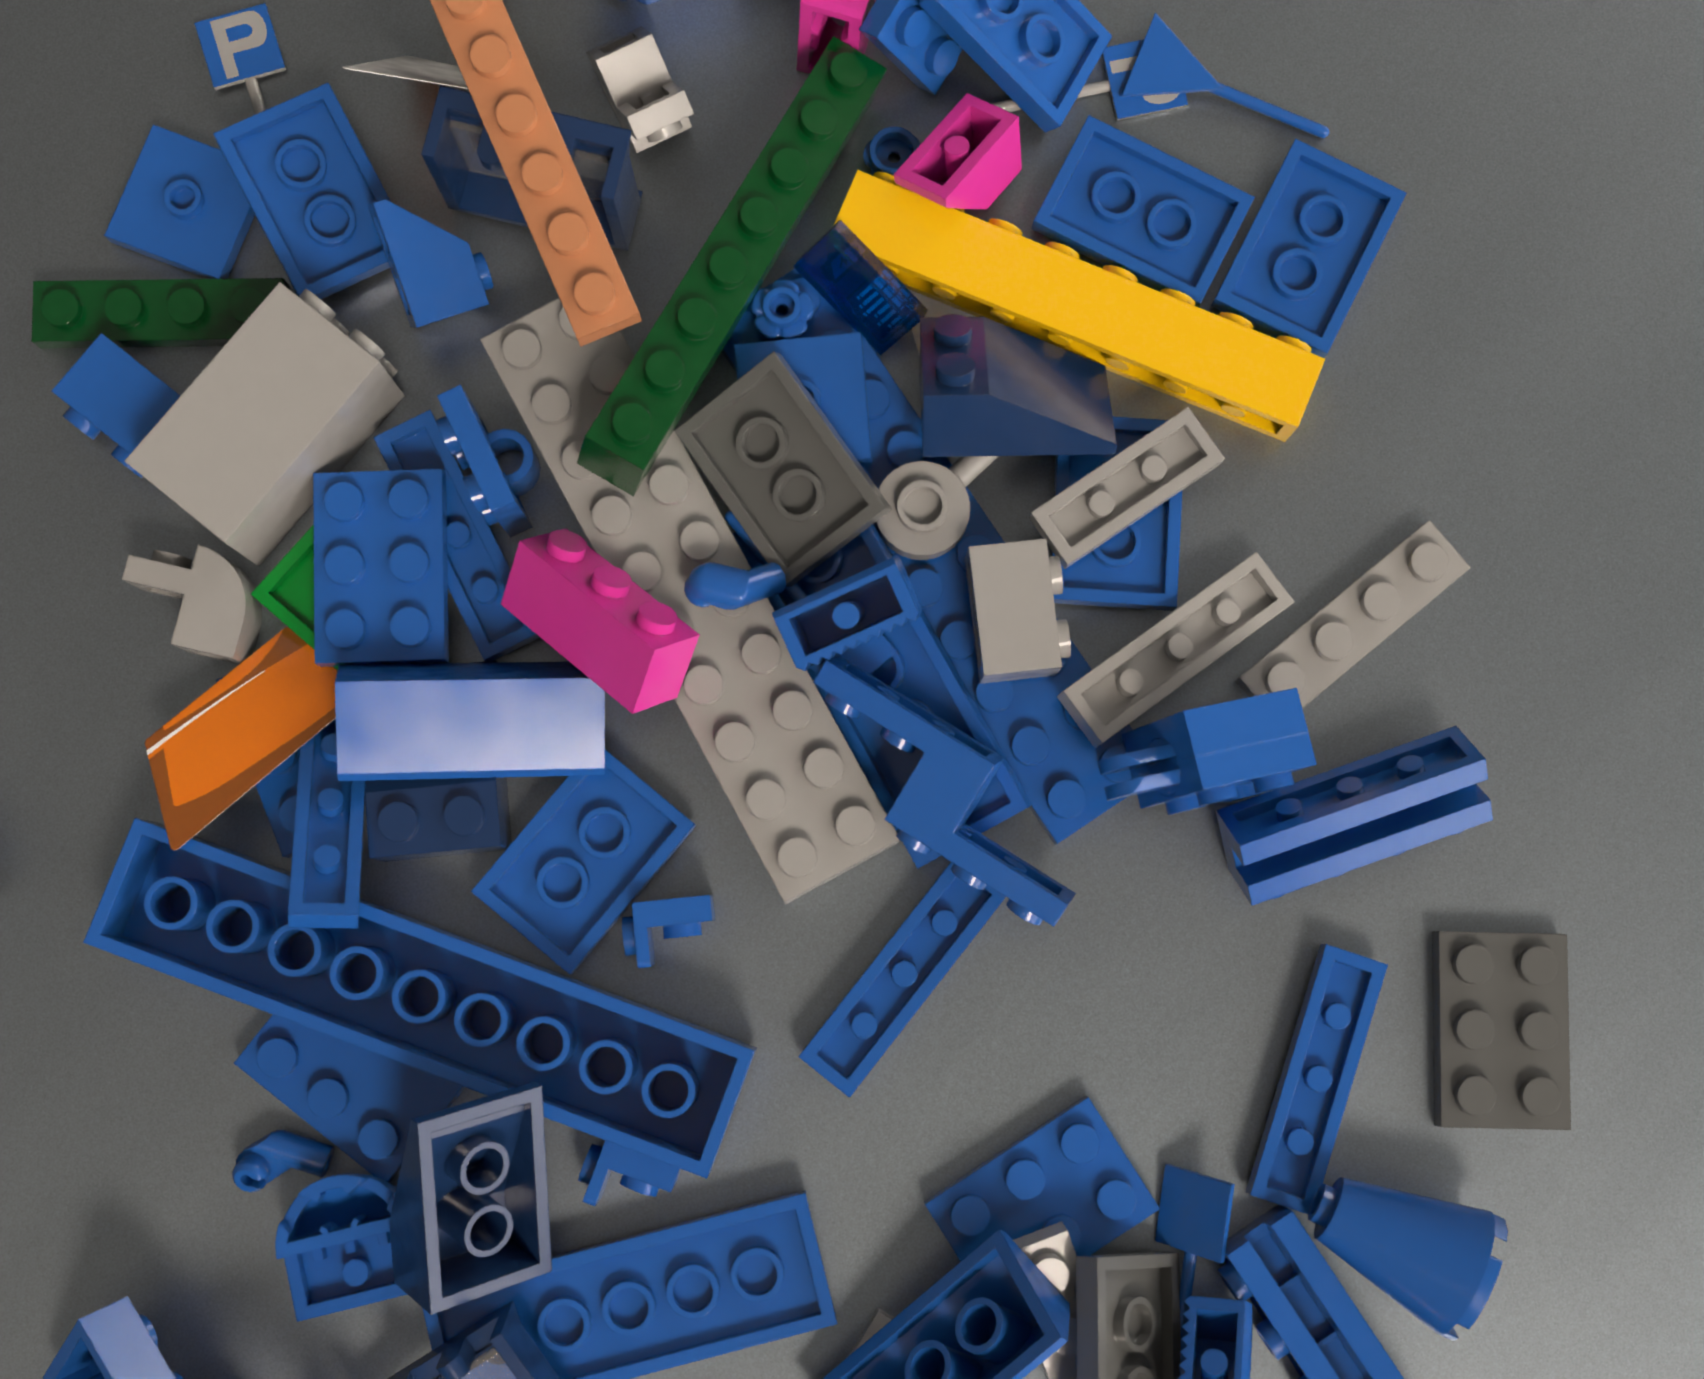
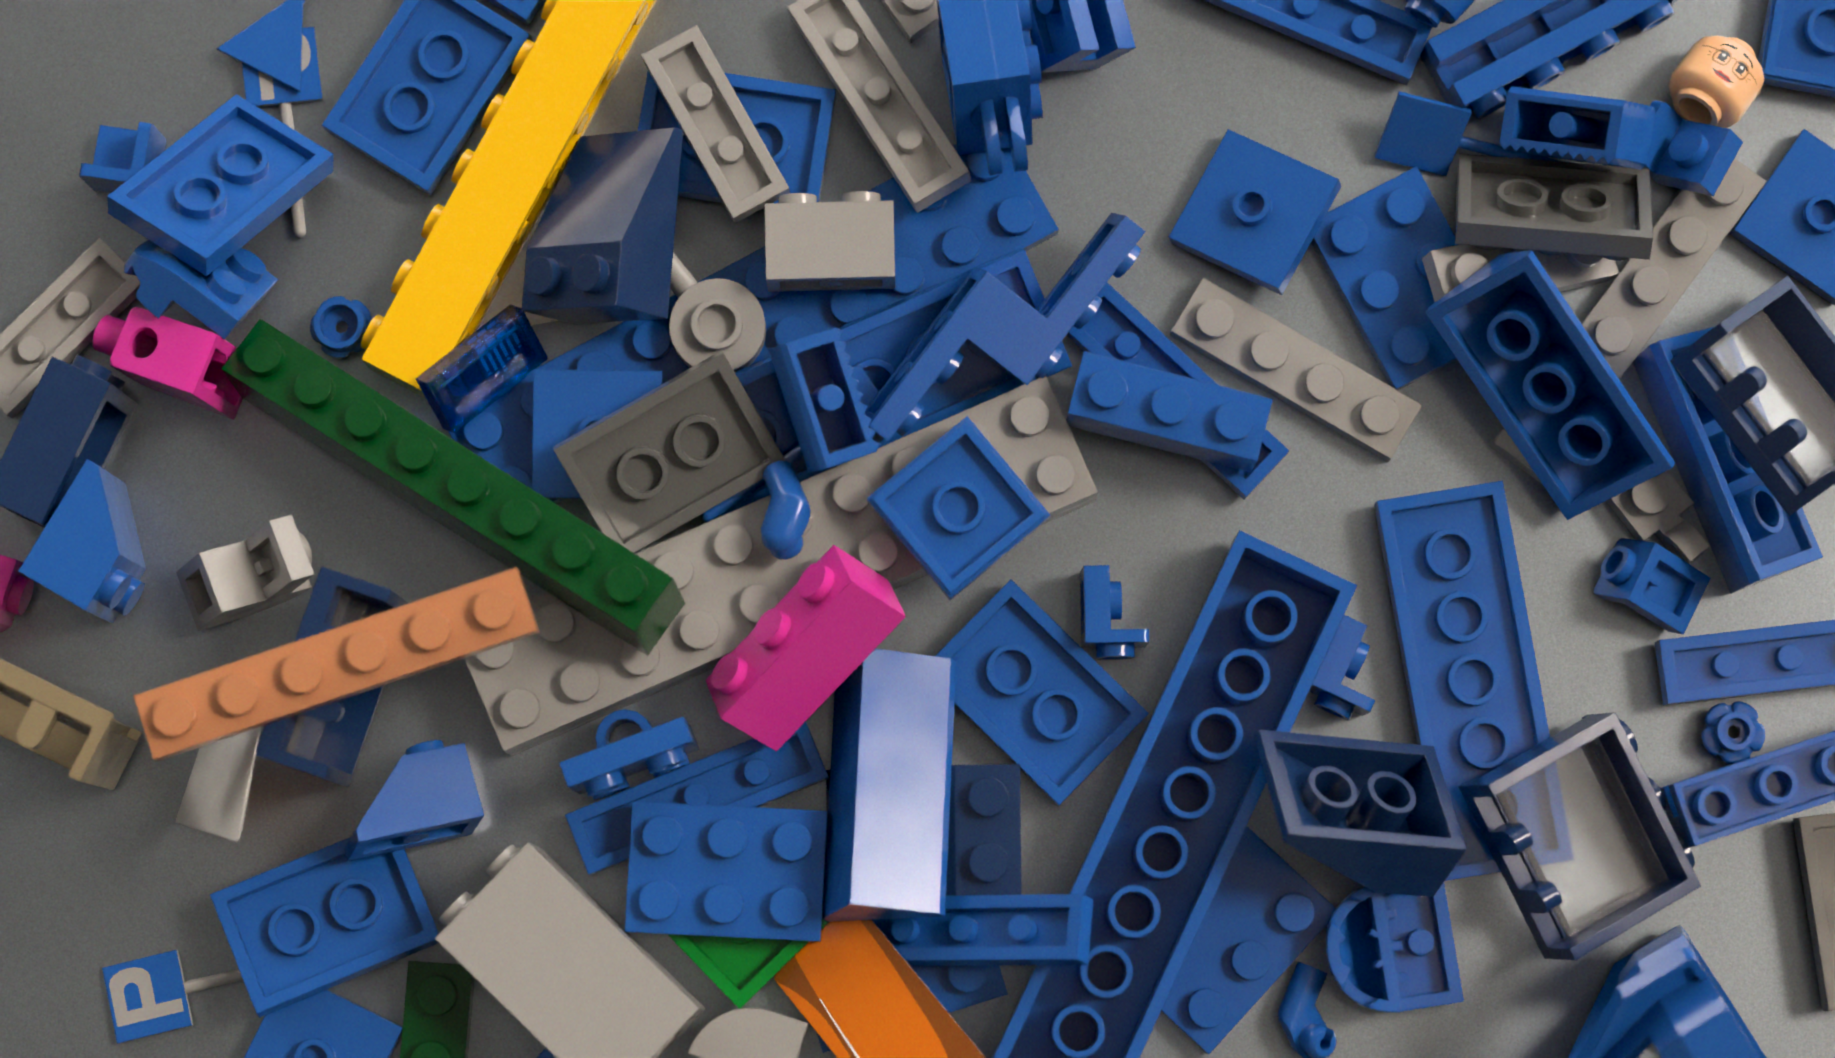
camera: 80 degrees left, 0 degrees up
blue plate [751,280,814,340] -> none
dark pink slope [894,93,1022,210] -> none
none -> blue plate [867,416,1051,600]
none -> blue brick [1066,351,1273,472]
none -> blue plate [1169,129,1342,295]
none -> light grey plate [1170,278,1422,462]

